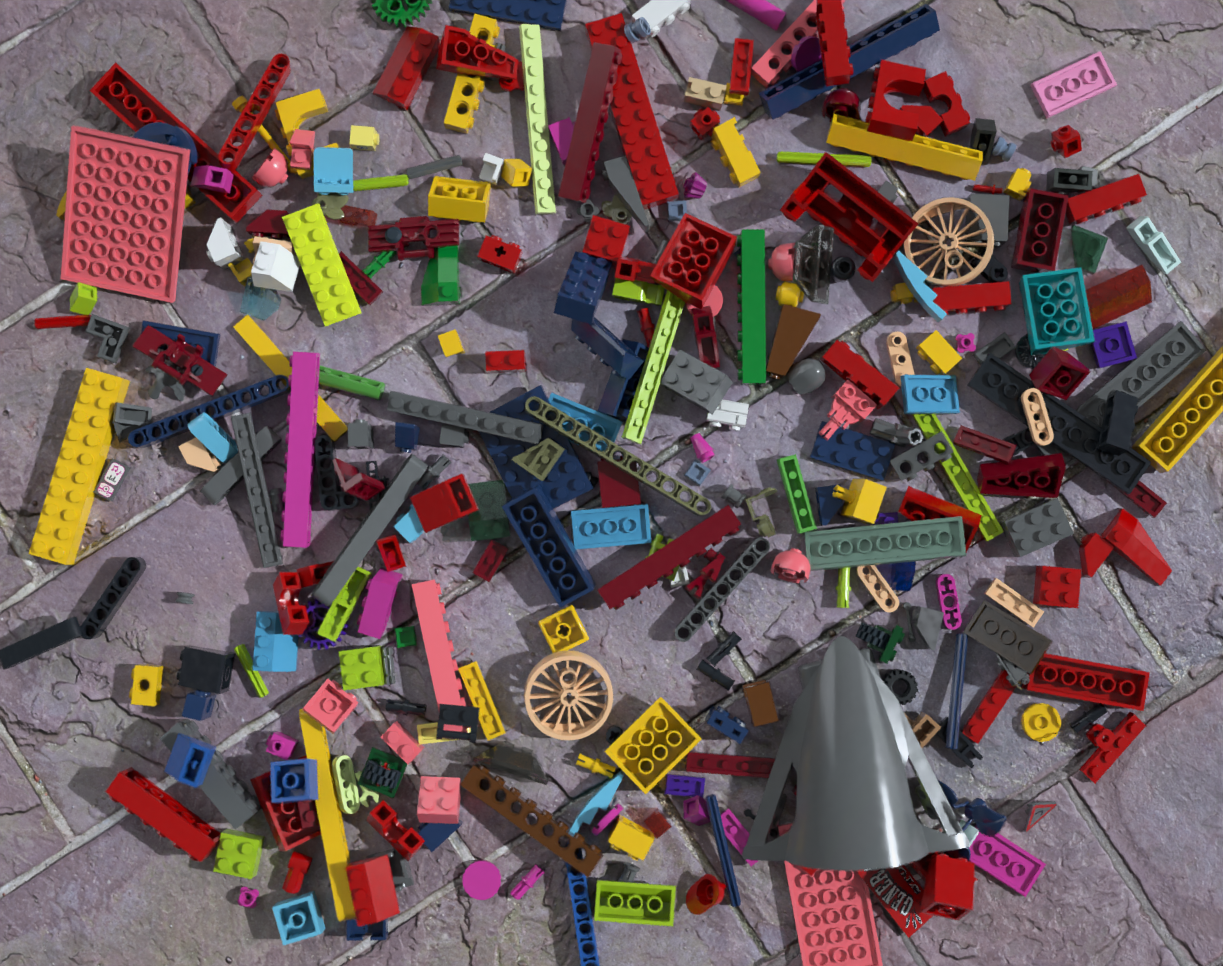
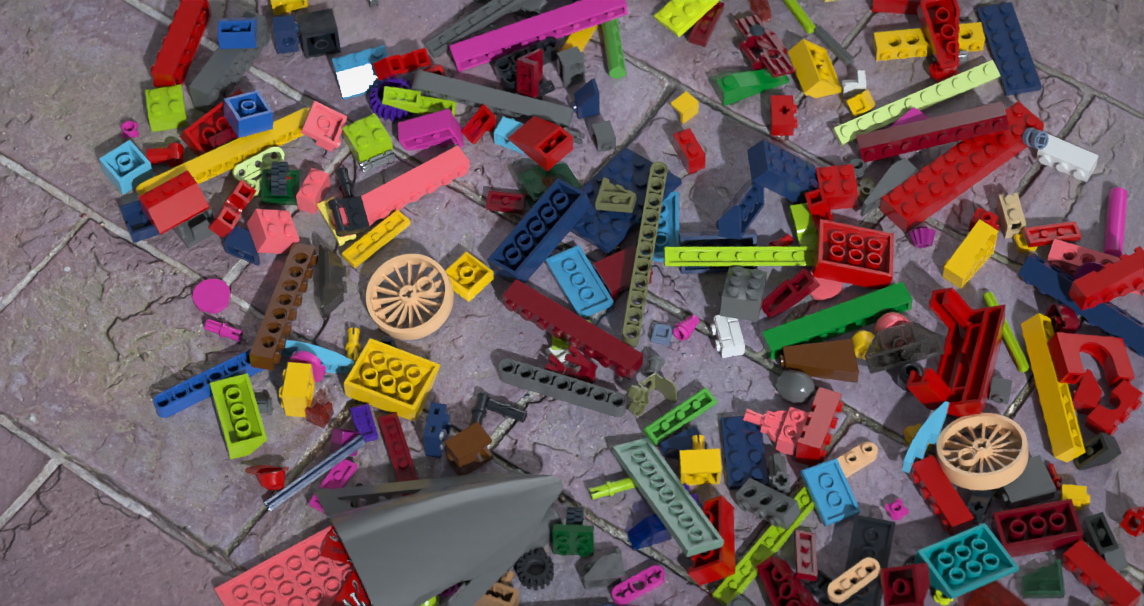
camera: 70 degrees right, 30 degrees down
lime axle [234,644,269,698] -> none
dark pink brick [266,731,299,760] -> none
green axle [362,251,396,279] -> none
dark grey brick [387,391,544,444] -> none
green tile [395,626,417,648] -> none
sand blue tile [667,200,687,222] -> none
coral cylinder [770,548,811,583] -> none
light nougat plate [856,565,899,612] -> none
yellow brick [916,330,962,375] -> none
dark grey tile [973,332,1016,365] -> none
sand blue wheel [991,136,1017,162] -> none

